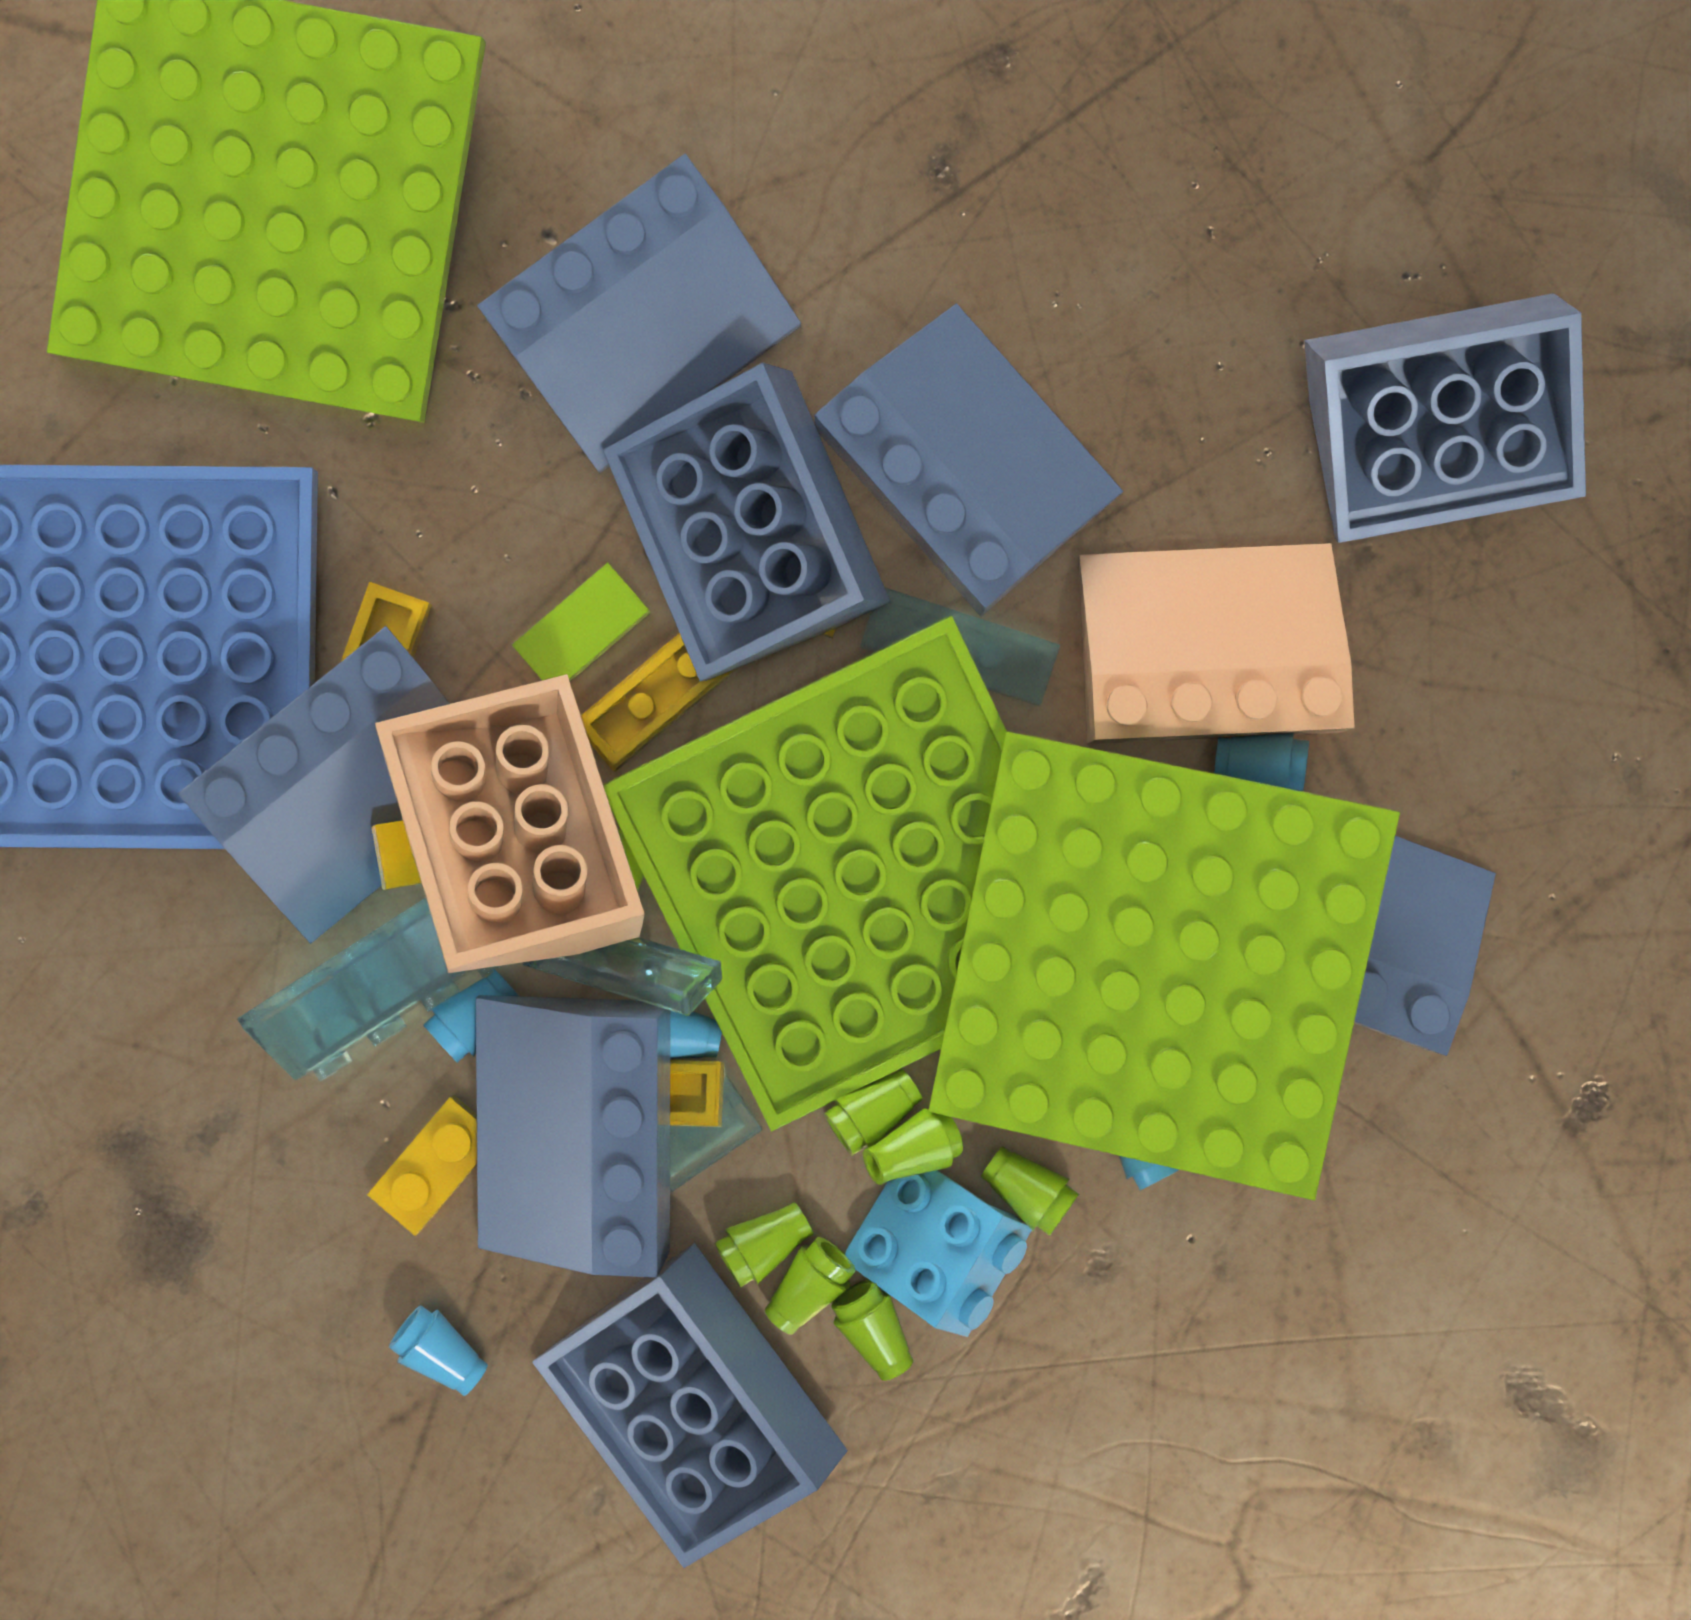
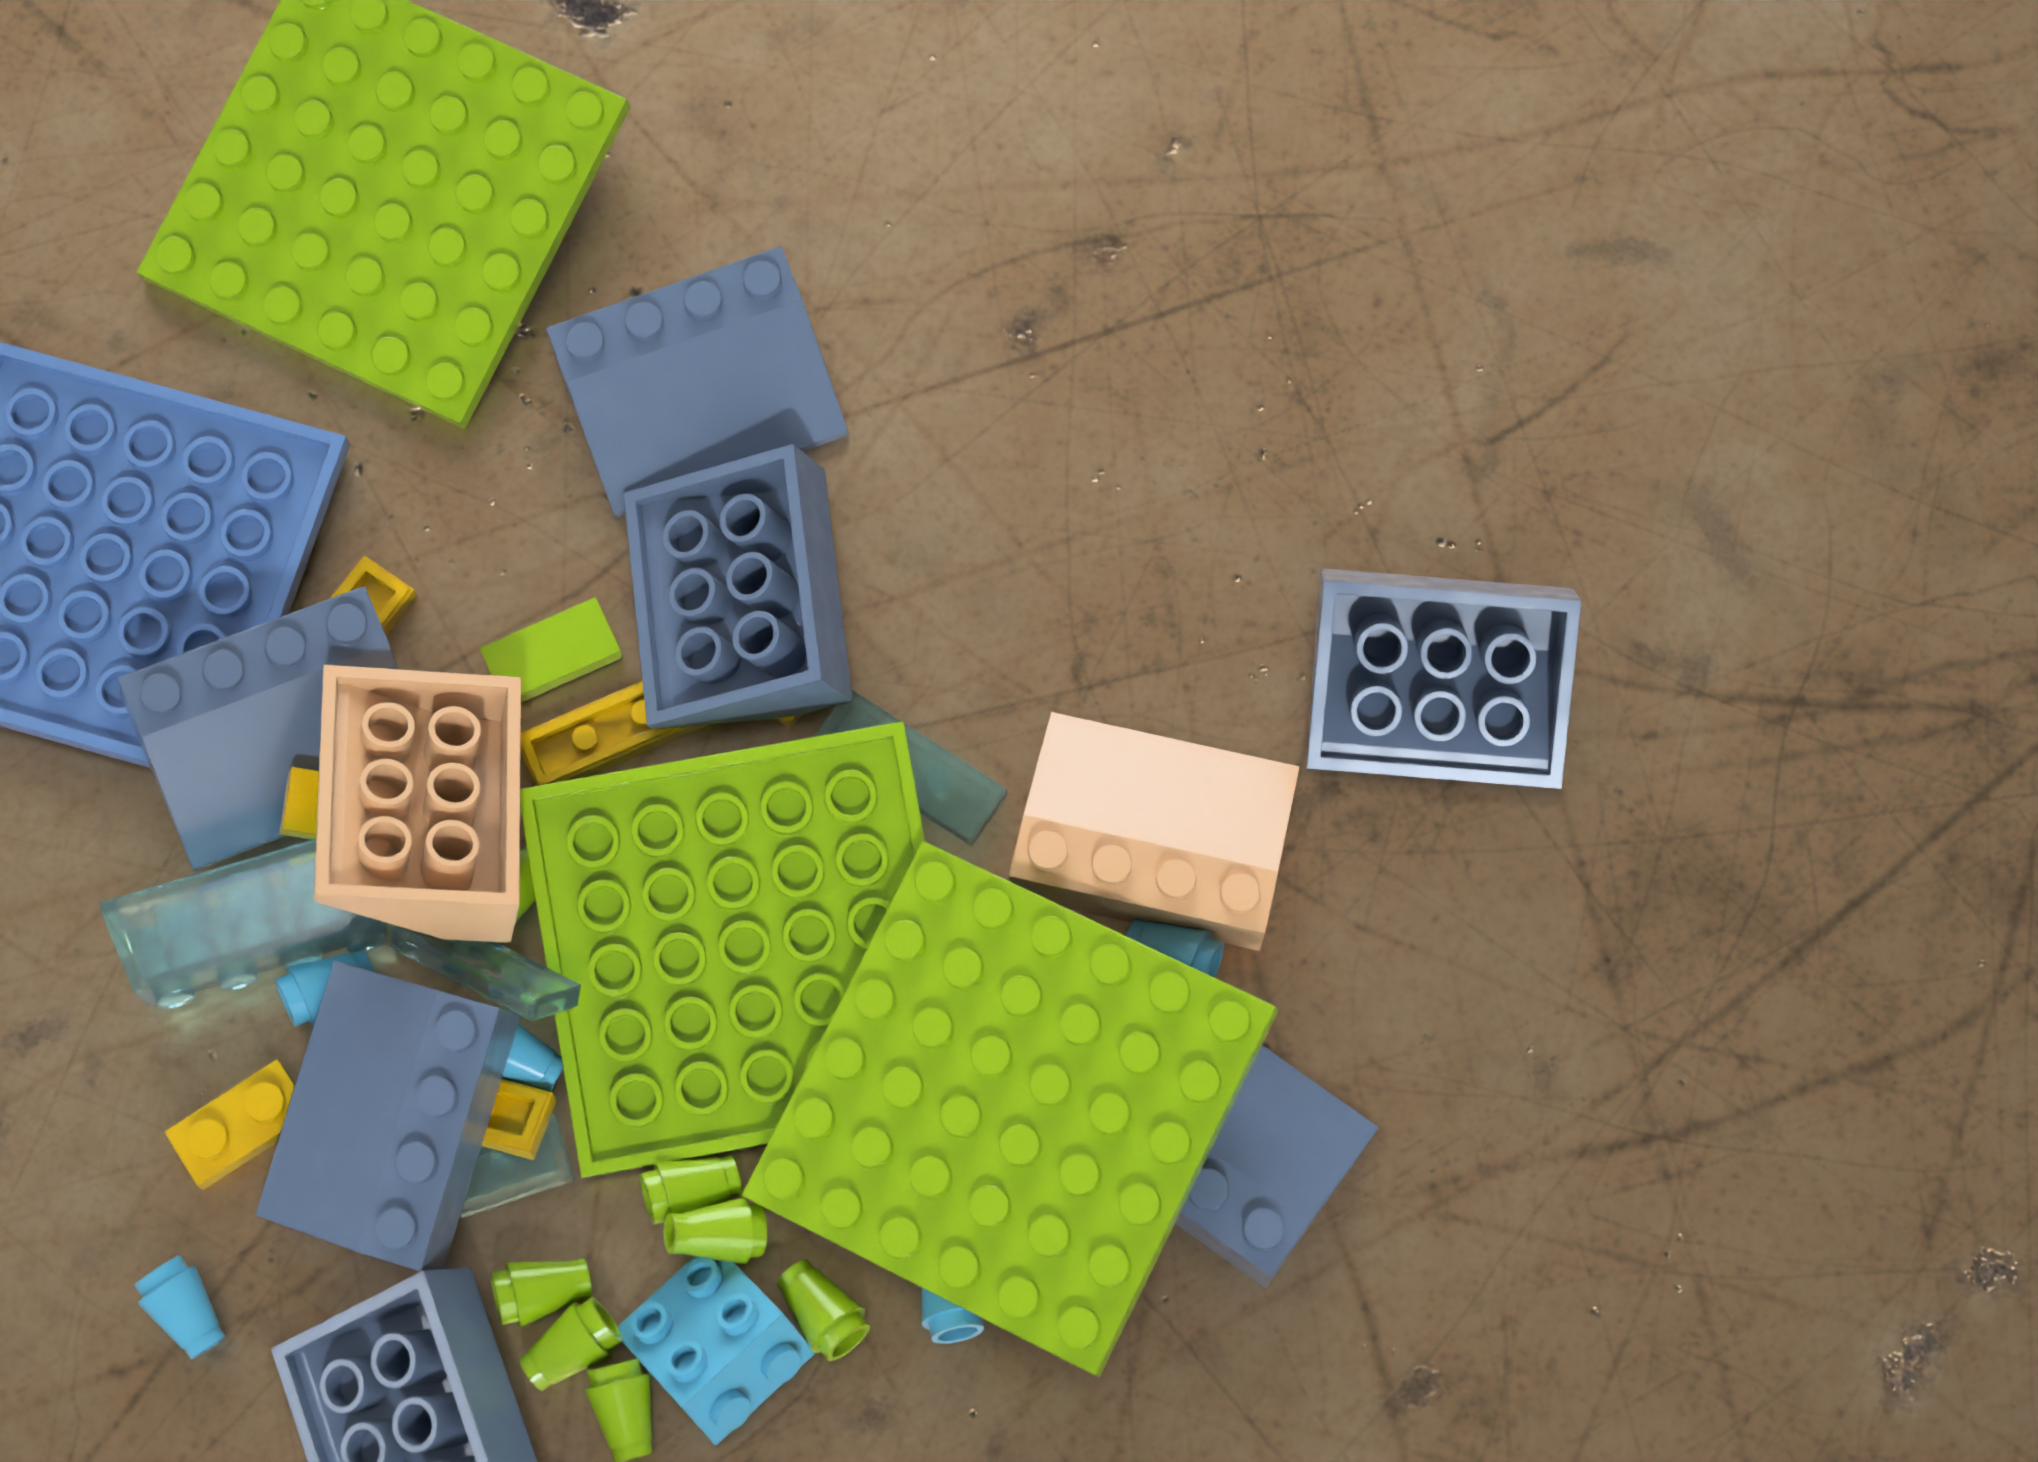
camera: 15 degrees right, 15 degrees down
sand blue slope [814,303,1123,617] -> none

